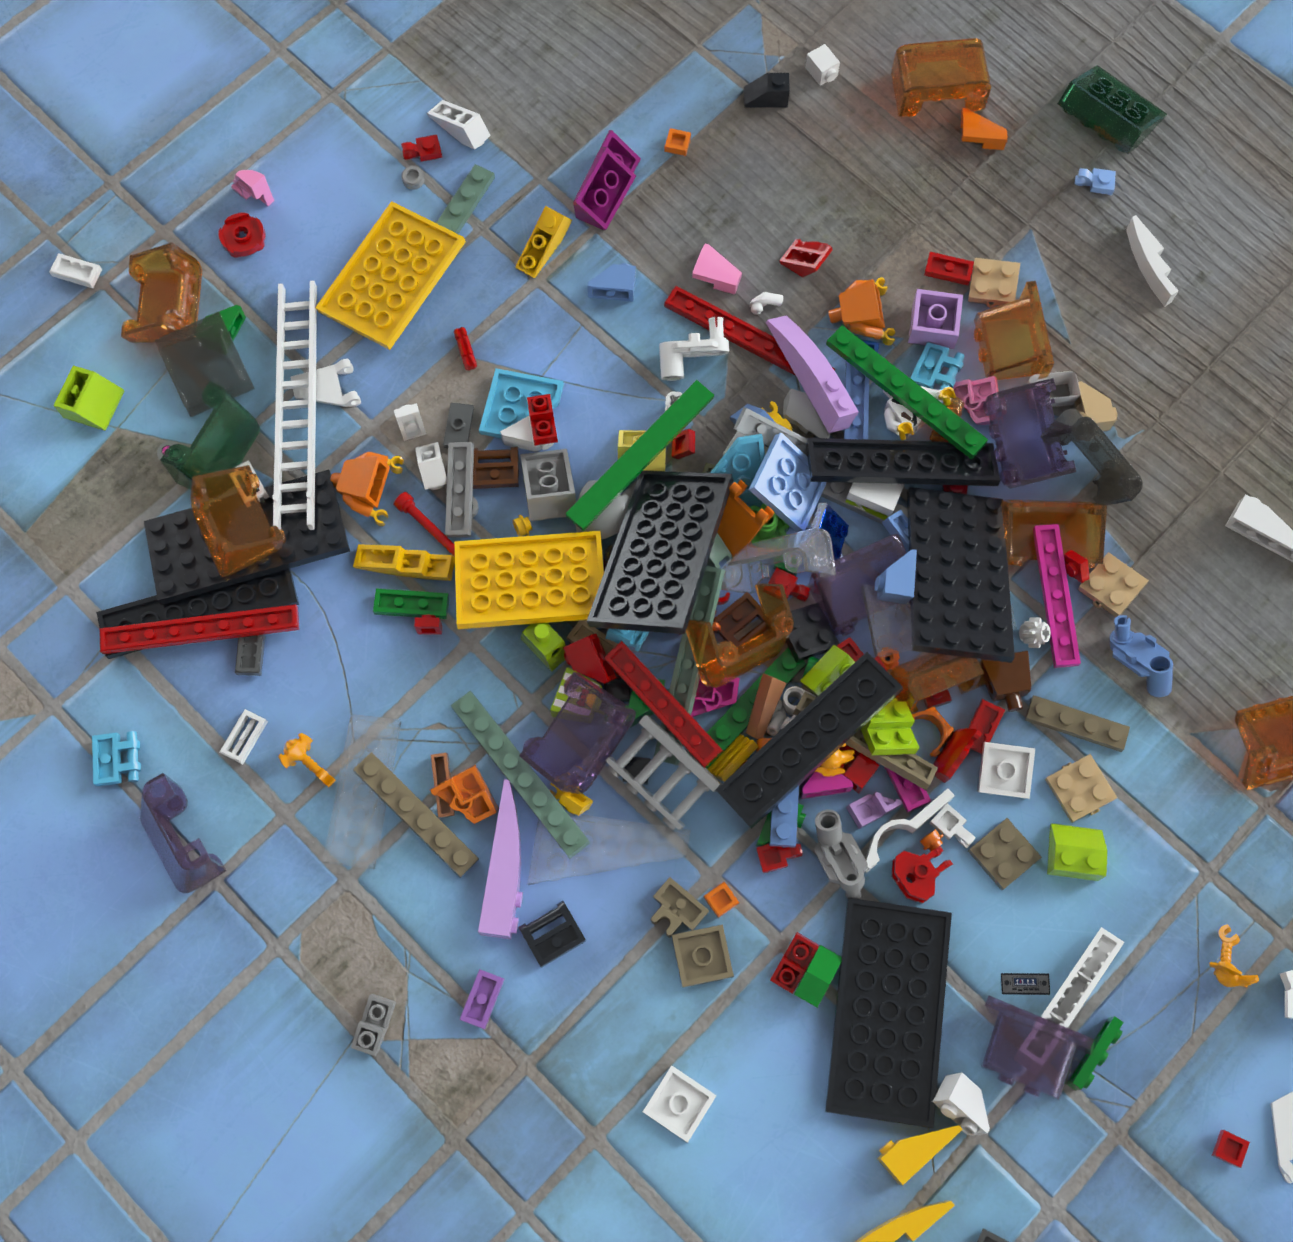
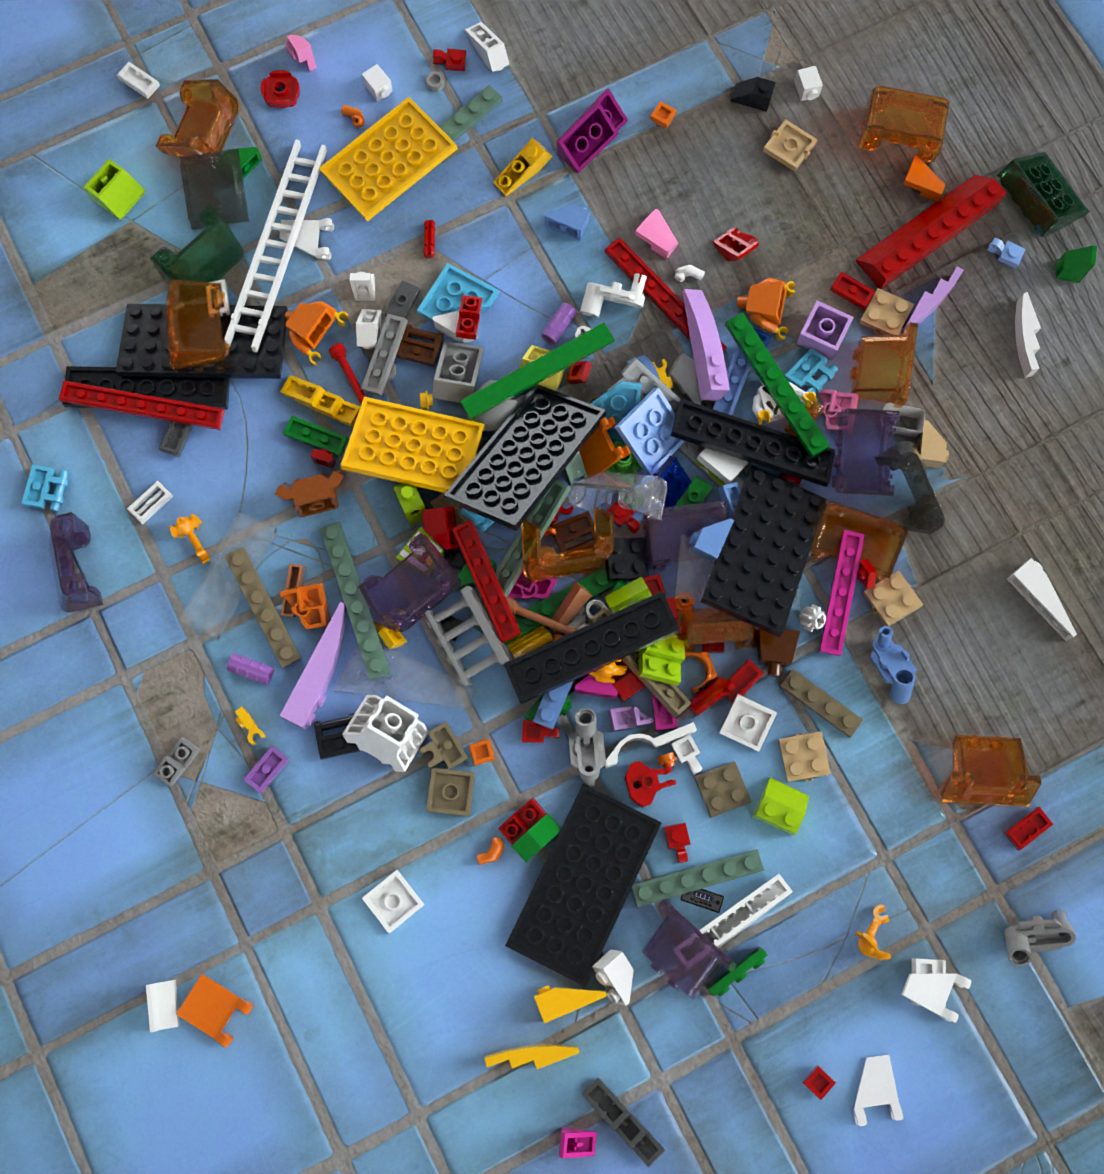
camera: 15 degrees right, 5 degrees up
none -> medium lavender axle [227,653,275,685]
none -> yellow plate [235,706,266,745]
none -> dark orange slope [275,469,346,518]
none -> orange arm [341,104,365,128]
none -> white slope [342,695,428,772]
none -> white brick [362,64,393,102]
none -> orange arm [477,837,504,865]
none -> nougat piece [506,597,577,635]
none -> medium lavender axle [541,303,577,345]
none -> sand green plate [631,849,764,907]
none -> red plate [664,823,691,863]
none -> green plate [673,475,713,521]
none -> tan plate [763,119,817,172]
none -> red slope [856,175,1007,289]
none -> lavender slope [902,267,964,333]
none -> green slope [1054,246,1097,283]

